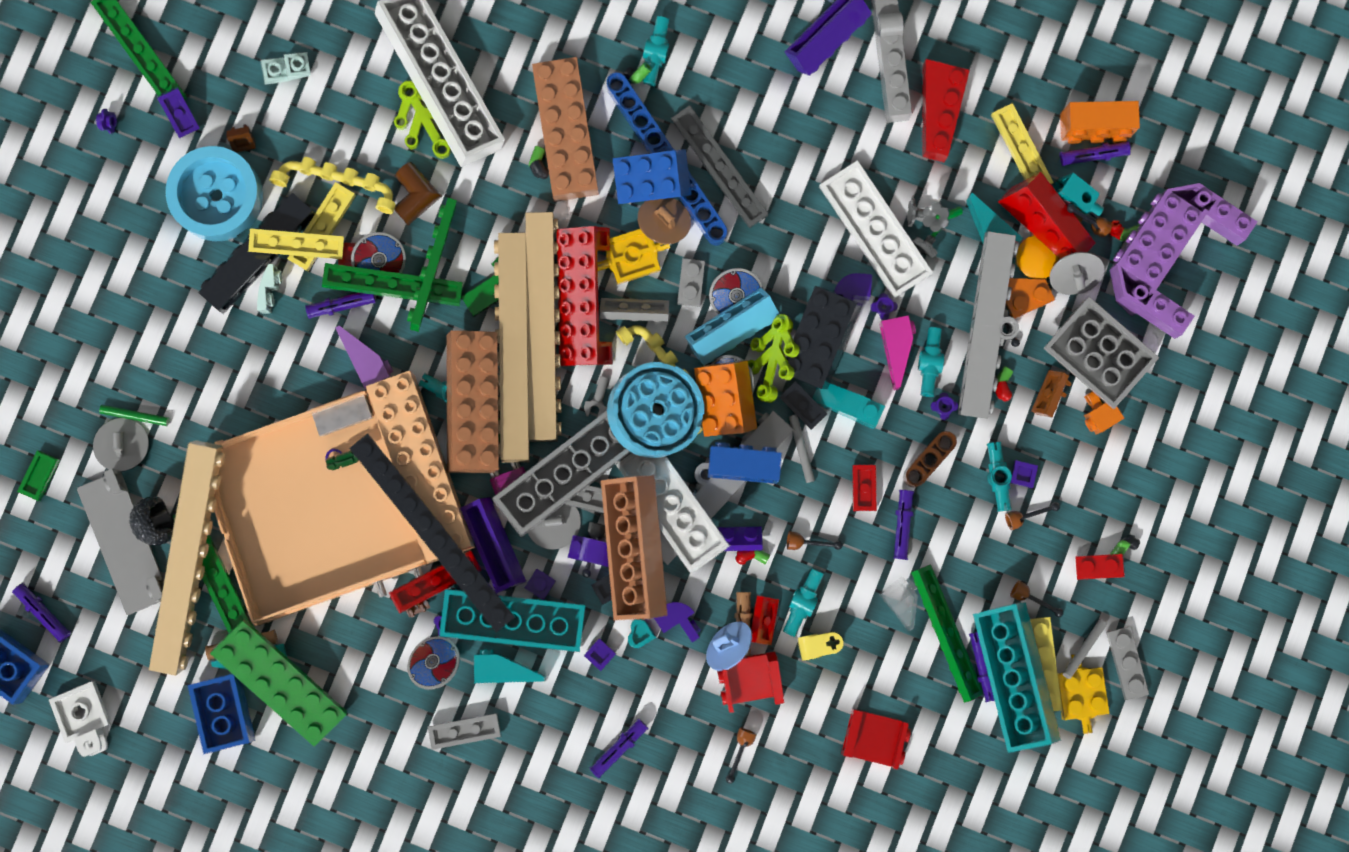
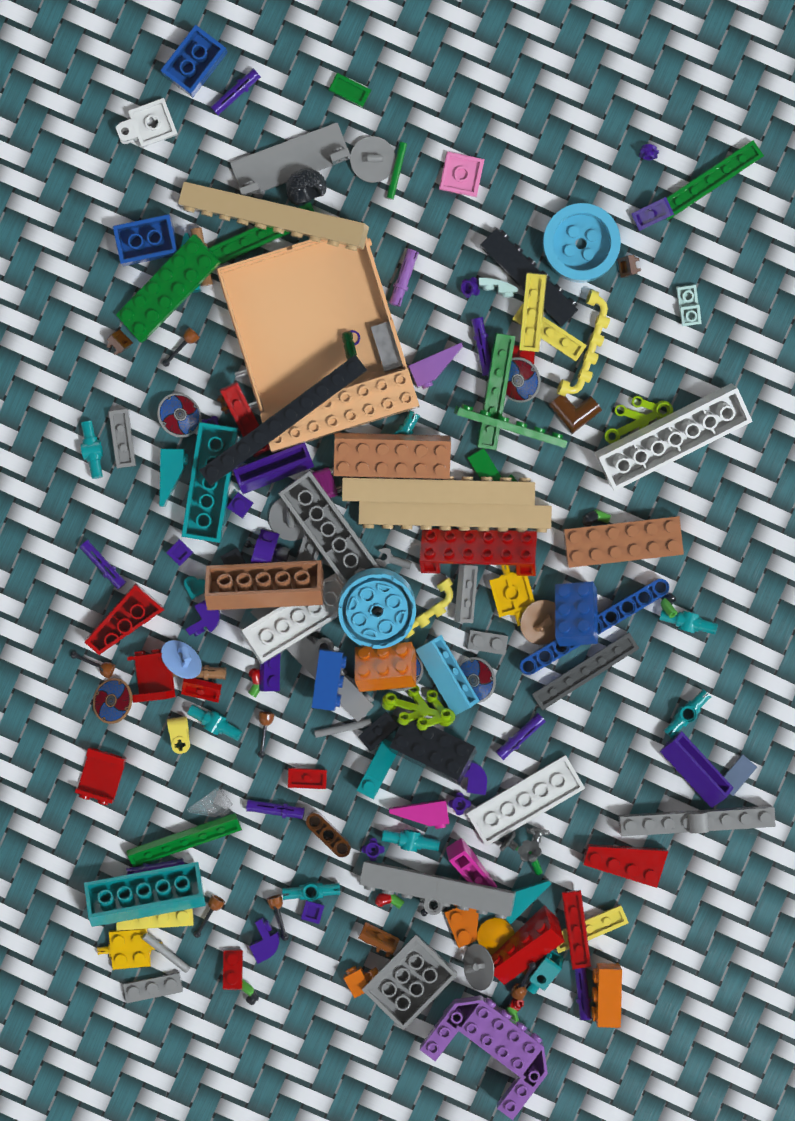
camera: 100 degrees right, 5 degrees up
none -> teal pin [81,421,103,479]
none -> red wedge [84,583,165,655]
none -> shield [93,678,132,724]
none -> reddish brown tile [107,329,133,355]
none -> hinge [162,327,200,367]
none -> dark purple brick [249,917,280,964]
none -> medium lavender pin [389,249,419,307]
none -> bright pink tile [439,152,485,198]
none -> dark pink slope [446,838,497,888]
none -> dark purple plate [461,277,480,298]
none -> dark purple pin [495,713,546,760]
none -> red tile [562,890,591,969]
none -> teal pin [663,689,711,739]

